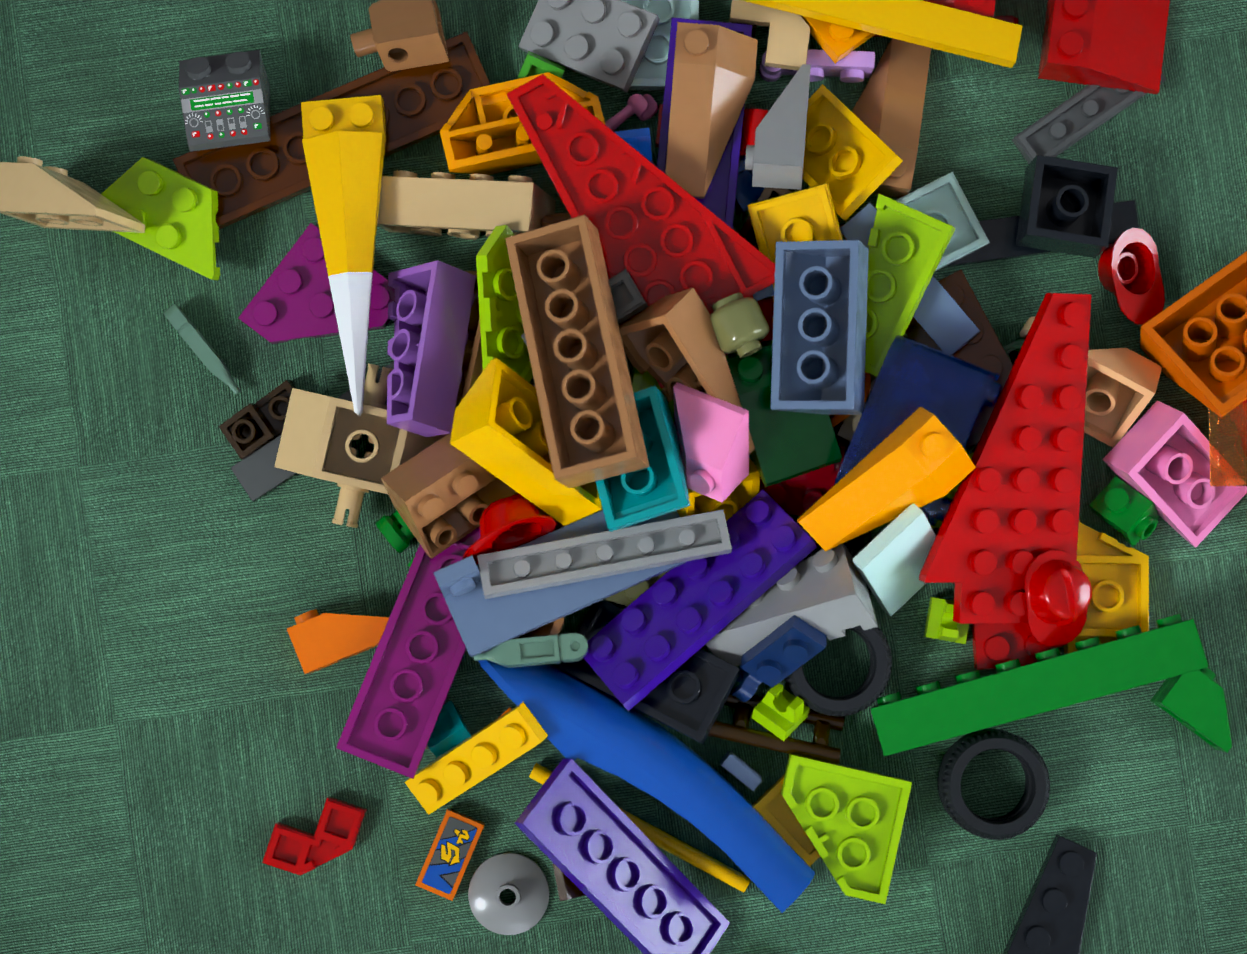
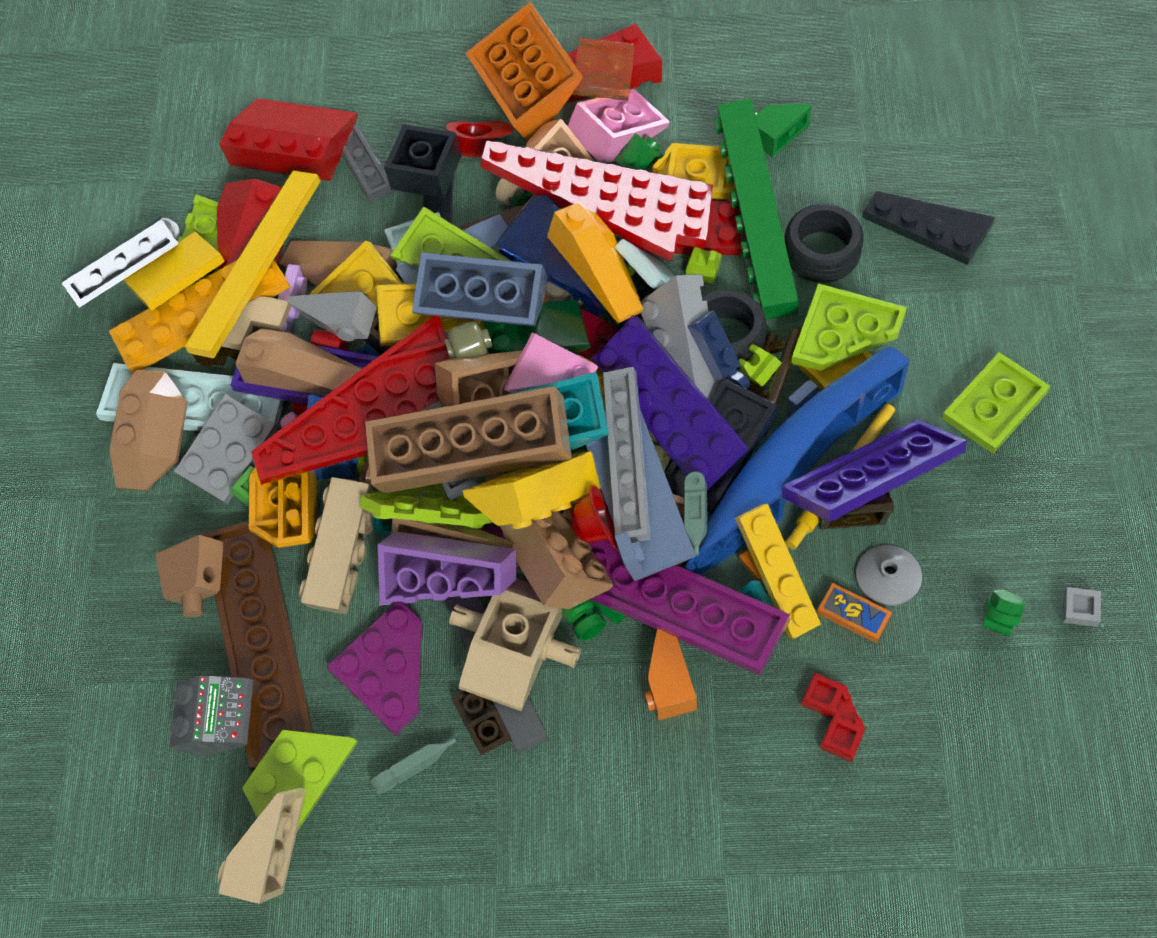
camera: 75 degrees left, 25 degrees down
yellow plate [301,95,386,416] -> none
red piece [1025,550,1092,647] -> none

